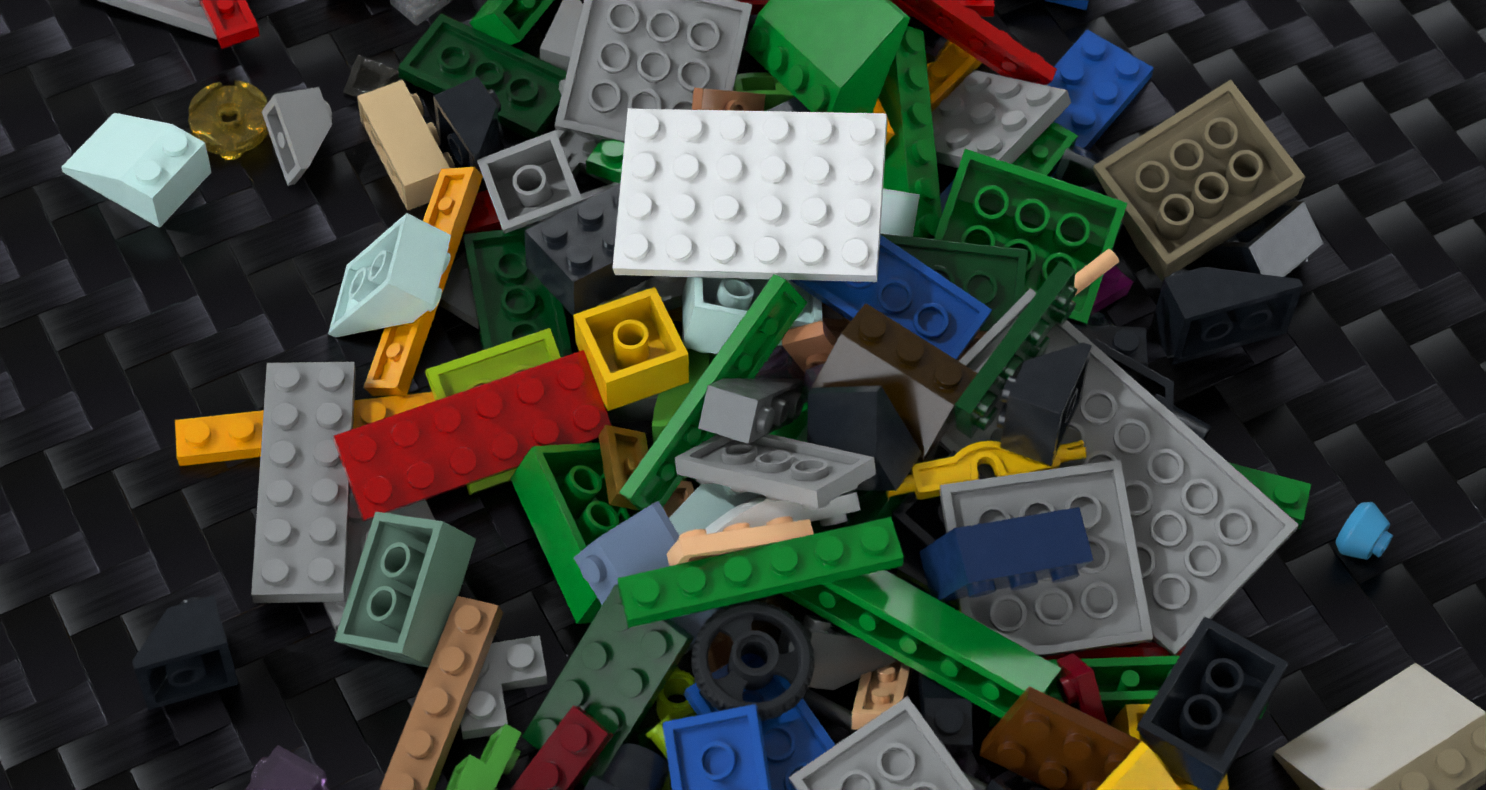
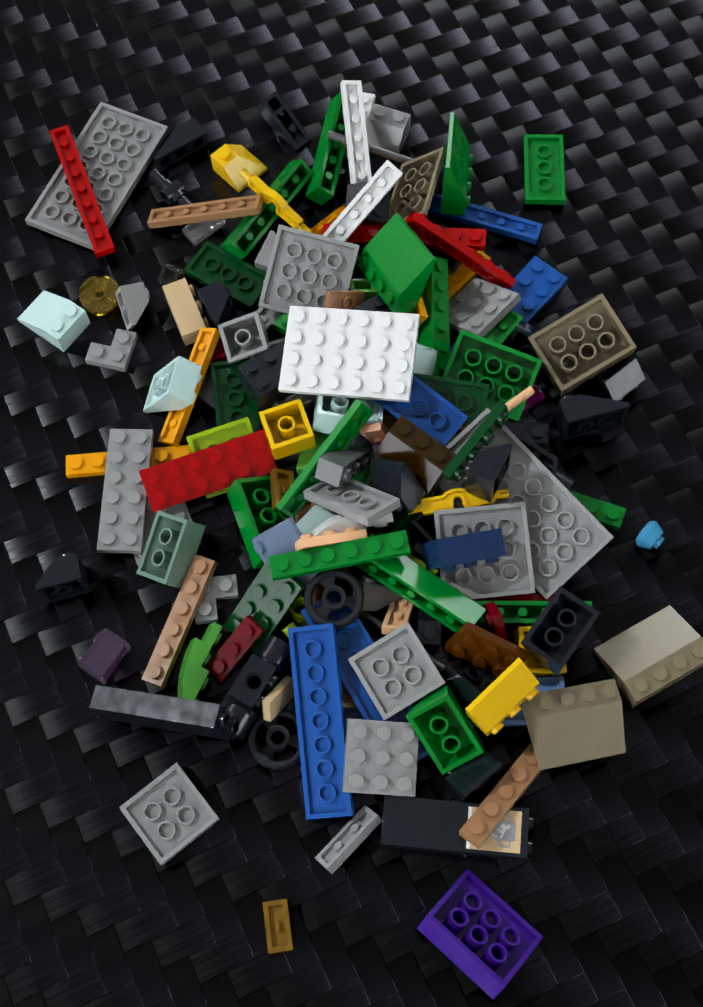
camera: 10 degrees right, 10 degrees up
none -> light grey plate [85,329,138,372]

